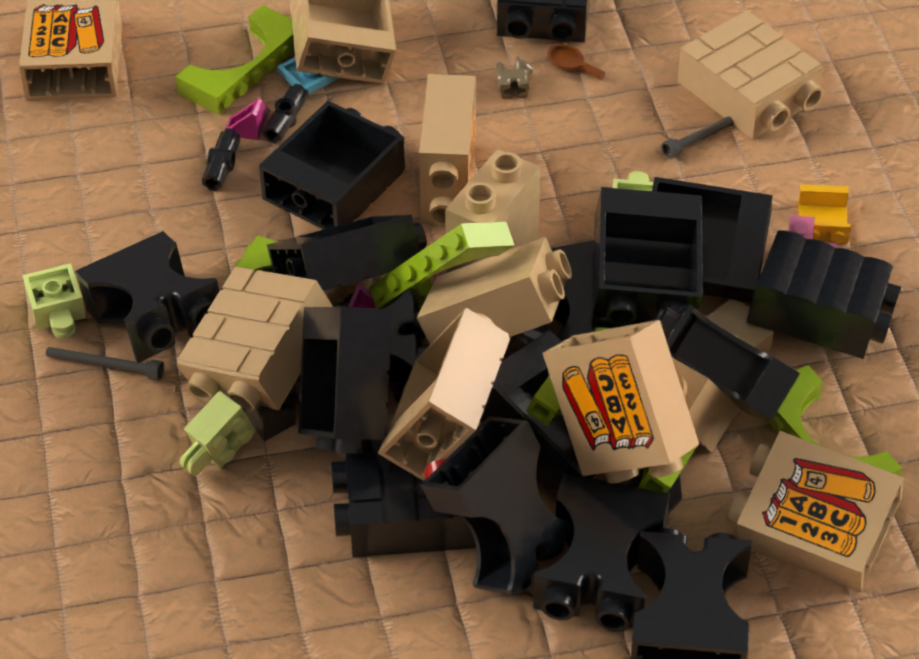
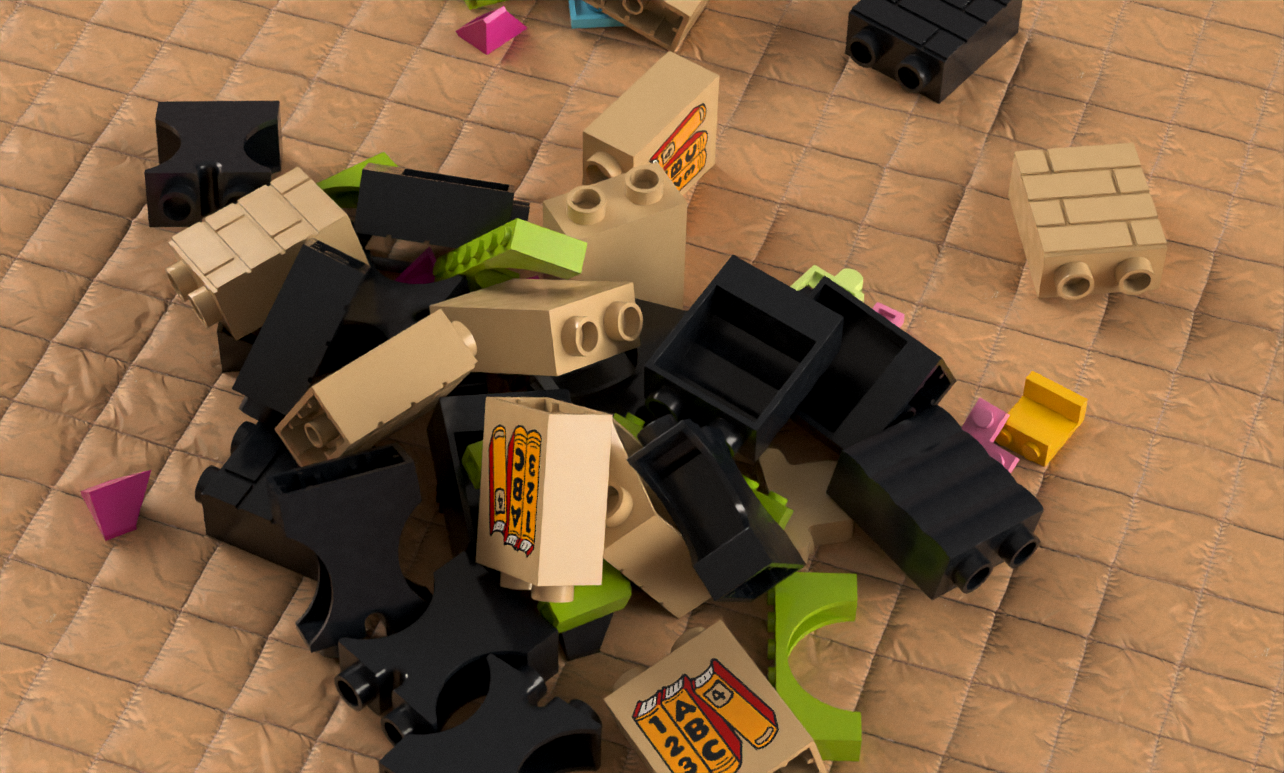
camera: 30 degrees right, 0 degrees up
yellowish green brick [22,263,86,339] -> none
dark grey piece [46,347,164,381] -> none
yellowish green brick [180,391,256,475] -> none
black piece [202,128,240,191] -> none
black brick [259,101,405,229] -> none
black piece [262,83,309,143] -> none
dark tan animal [496,56,533,99] -> none
dark orange piece [548,44,605,80] -> none
dark grey piece [661,116,733,159] -> none
none -> dark pink slope [81,469,152,541]

